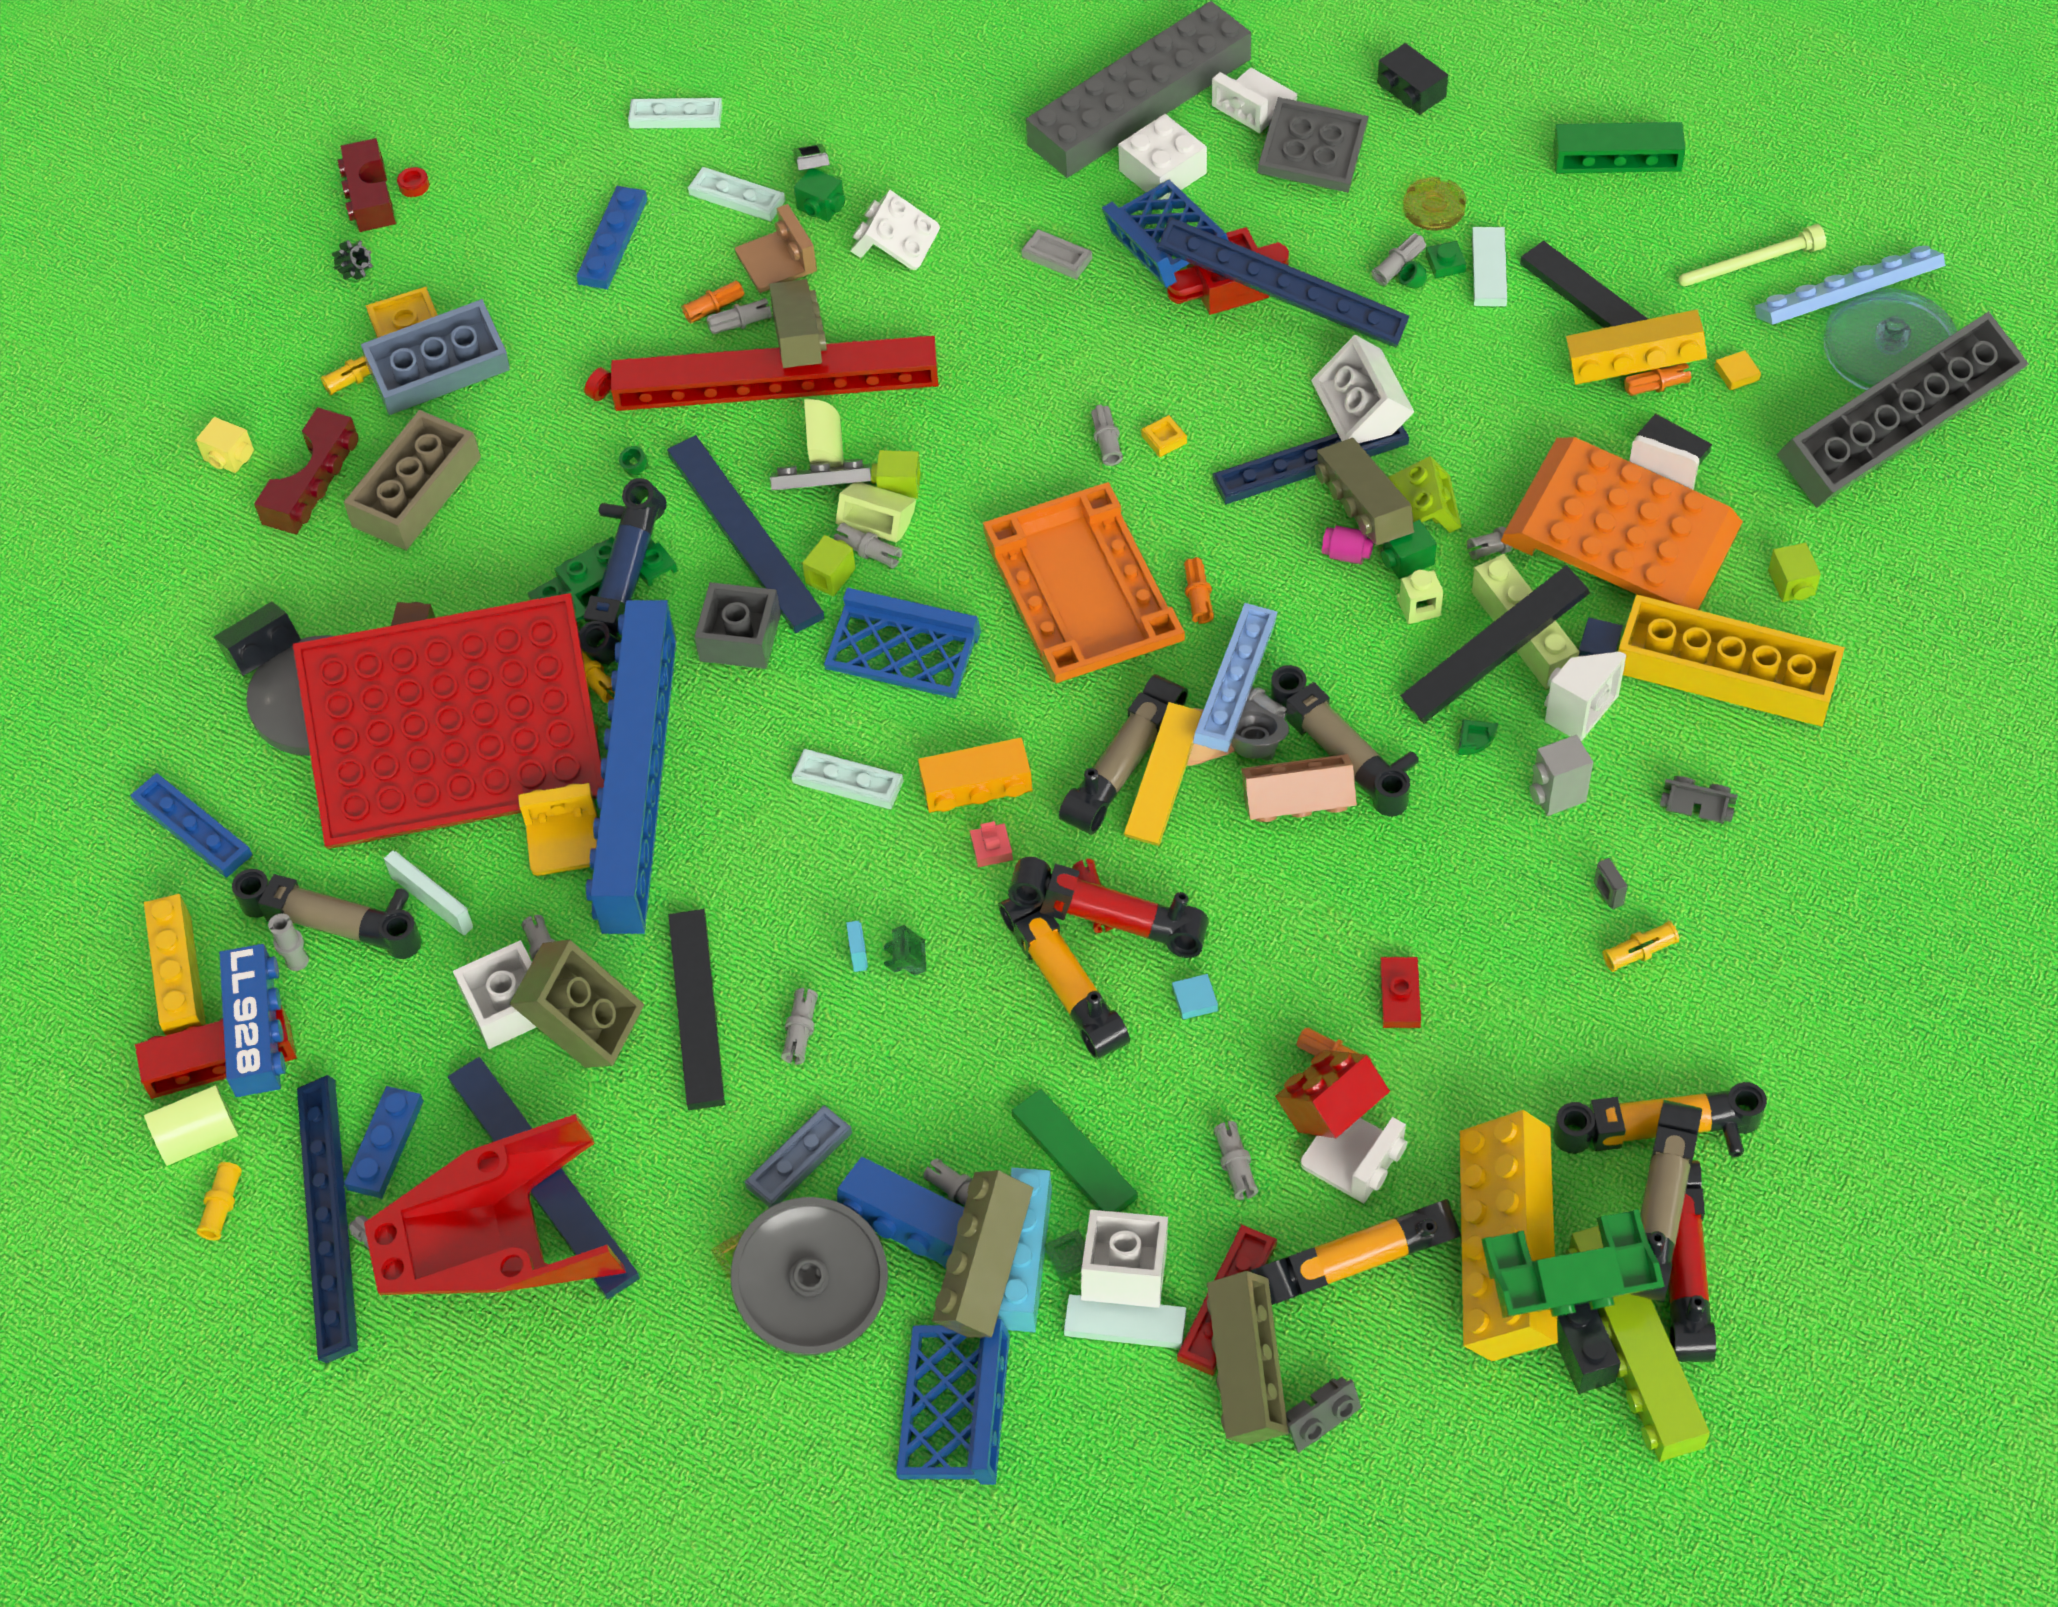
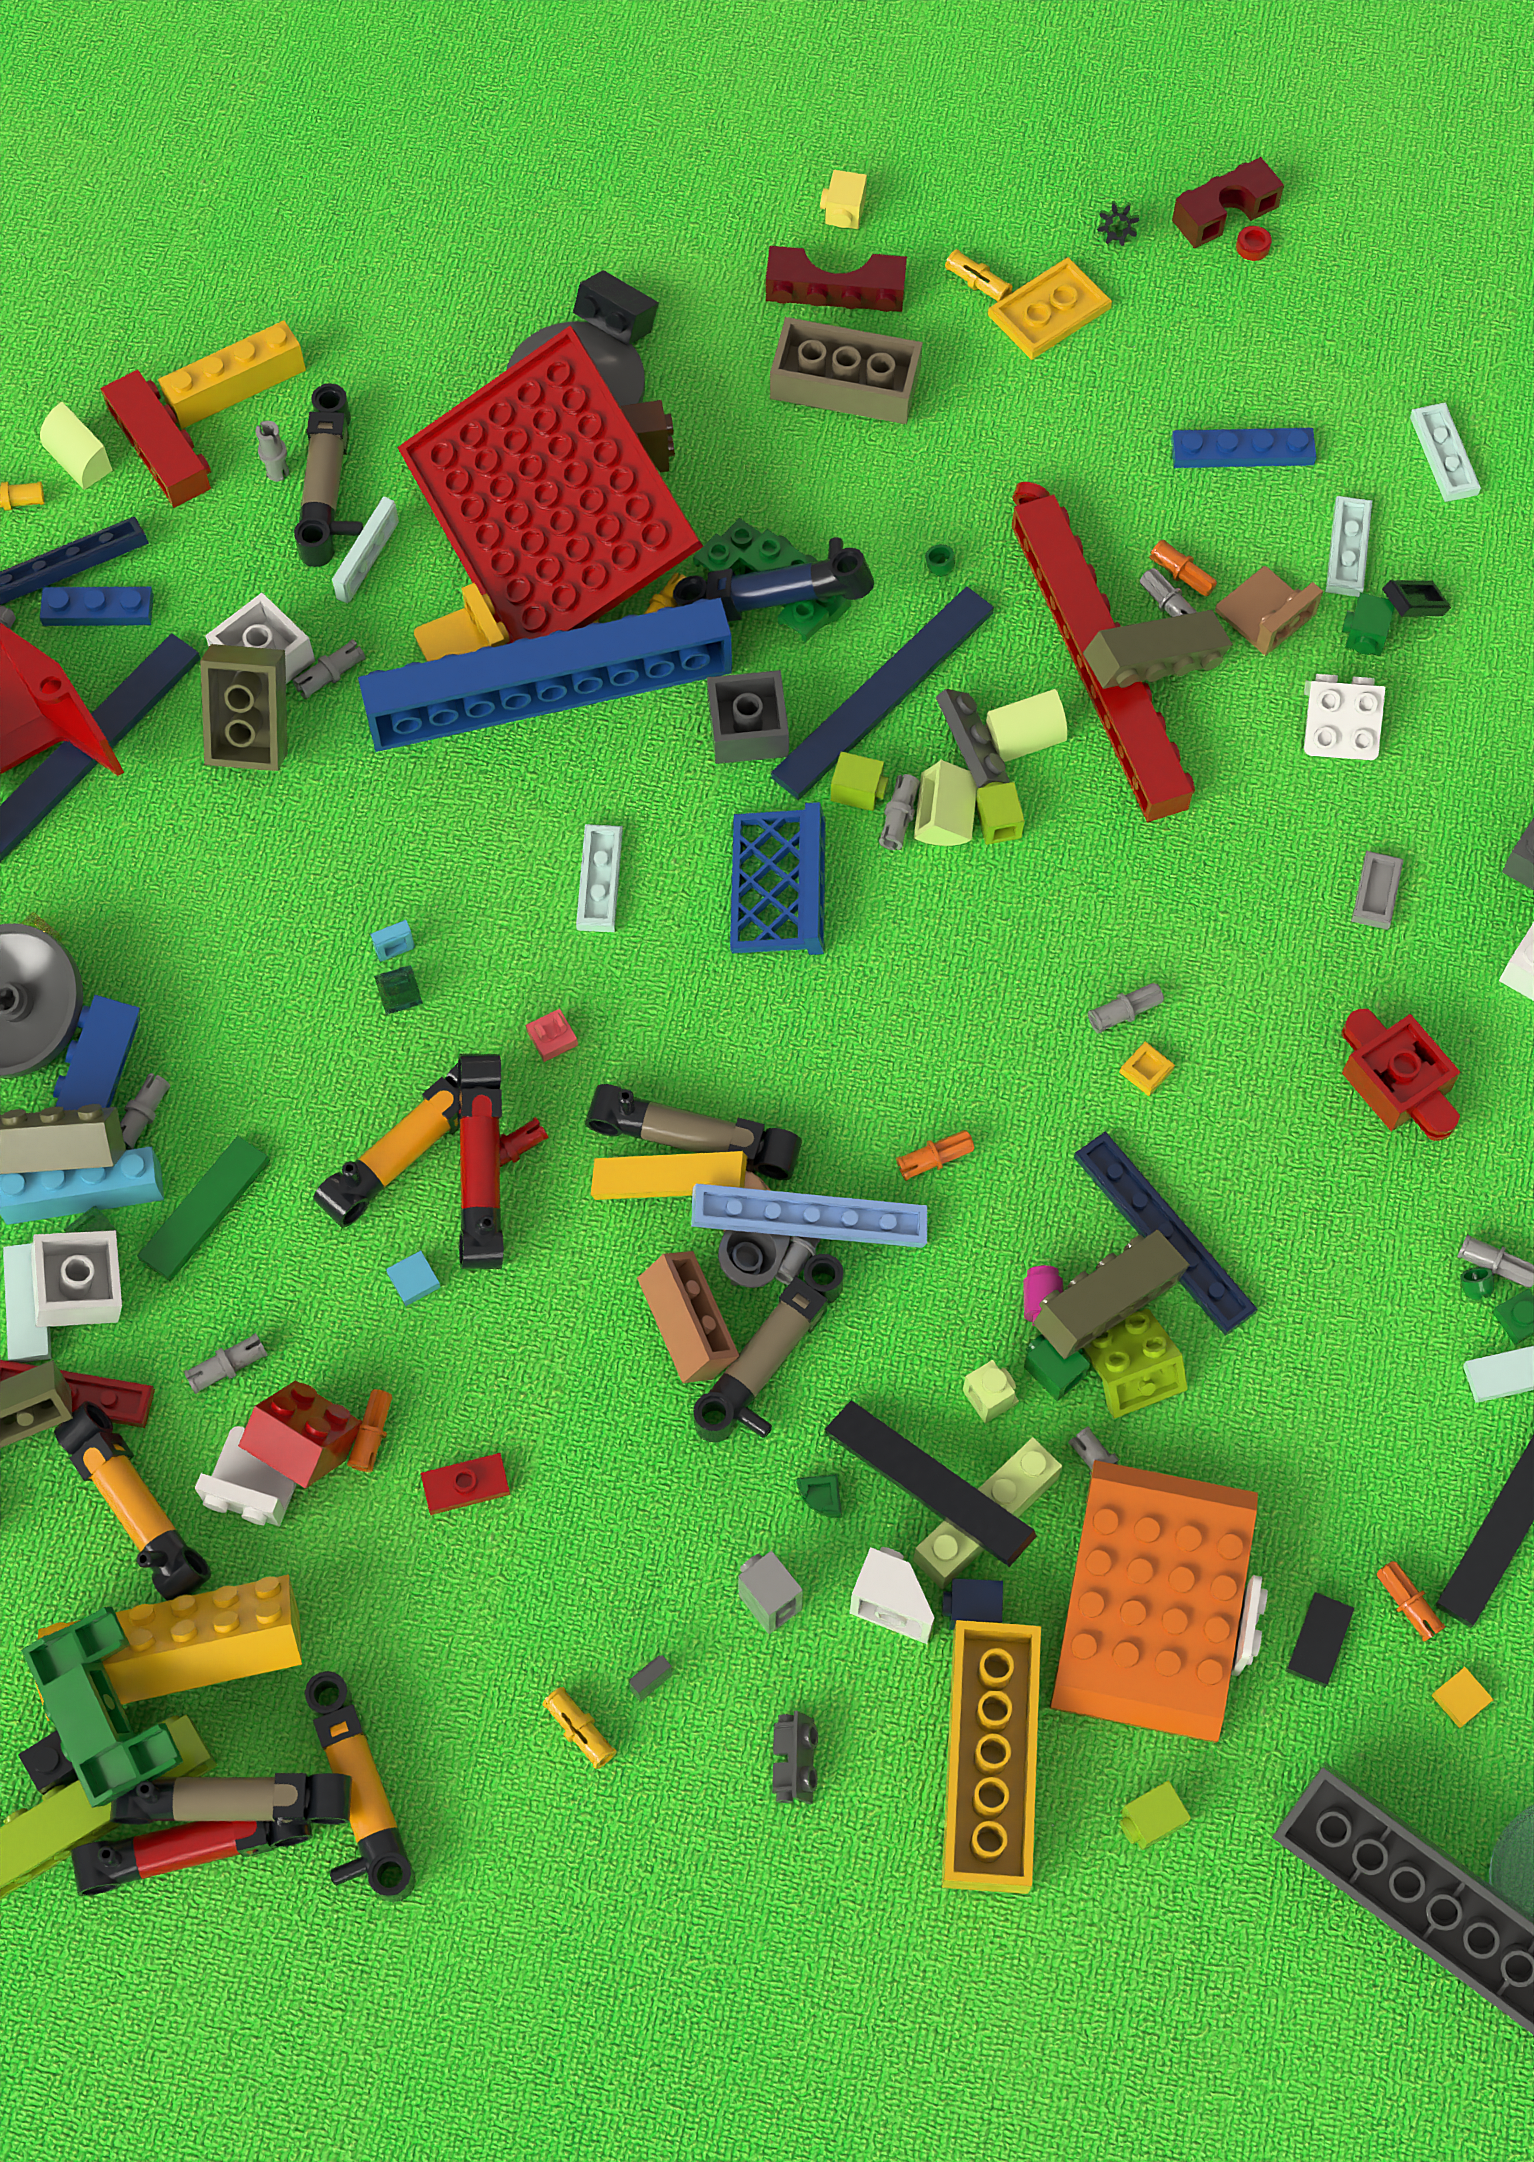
camera: 70 degrees right, 10 degrees up
blue plate [130,773,253,878] -> none
blue brick [219,944,286,1097] -> none
sand blue brick [360,299,510,415] -> none
black tile [668,909,726,1111] -> none
sand blue tile [744,1105,852,1208] -> none
light grey pin [781,988,818,1065] -> none
light orange brick [918,737,1032,813] -> none
orange slope [983,482,1185,684] -> none
blue fence [1102,179,1229,288] -> none
dark blue tile [1157,217,1409,348] -> none
white slope [1311,335,1414,443] -> none
yellow brick [1566,309,1707,385] -> none

